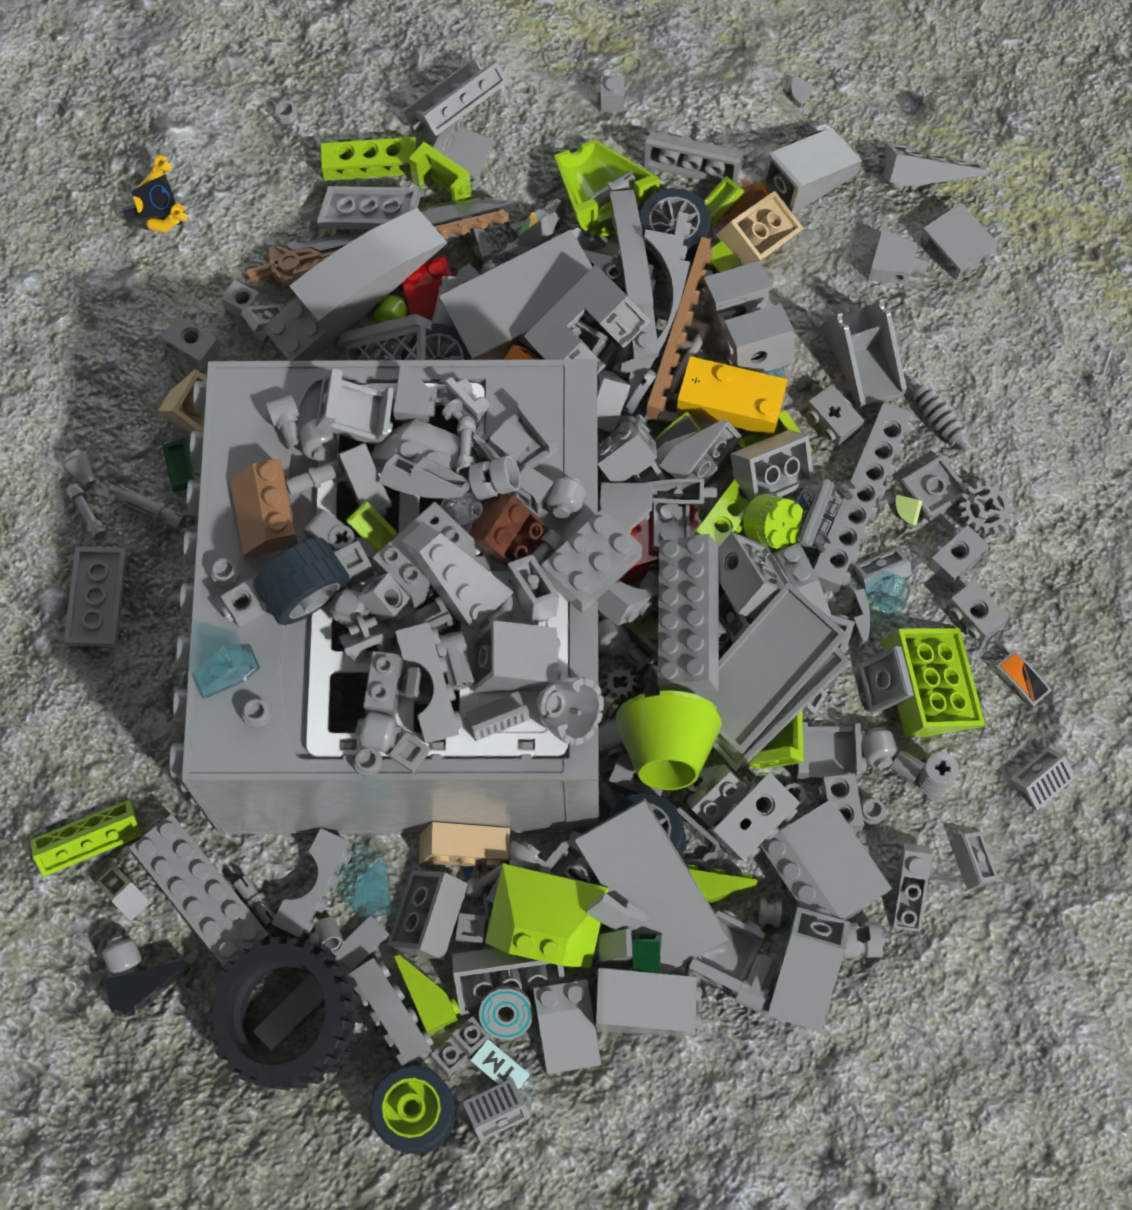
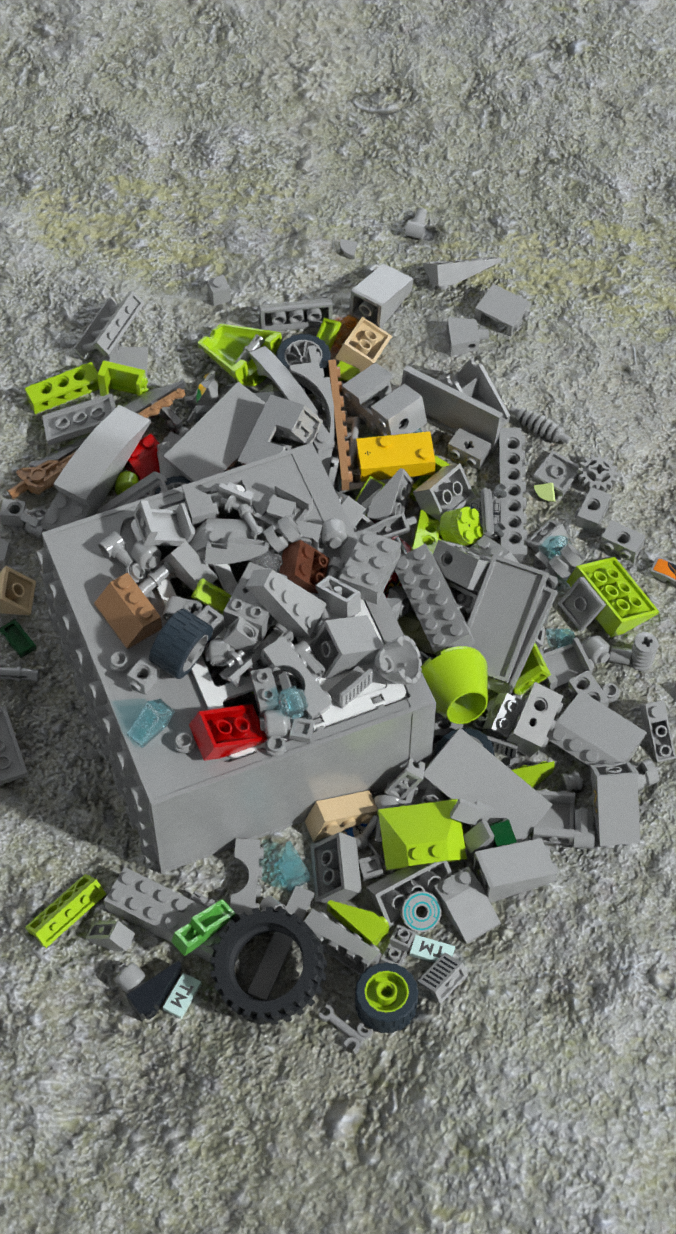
camera: 25 degrees left, 10 degrees down
none -> light grey plate [126,563,145,583]
none -> light aqua tile [163,973,201,1019]
none -> bright green slope [171,899,236,956]
none -> red slope [189,704,268,761]
none -> clear light blue head [277,686,308,719]
none -> light grey bar [318,1004,373,1055]
none -> light grey hinge [384,758,425,800]
none -> light grey tile [401,365,503,454]
none -> light grey pin [405,208,427,239]
none -> light grey wheel [549,543,585,579]
none -> clear light blue tile [554,629,575,649]

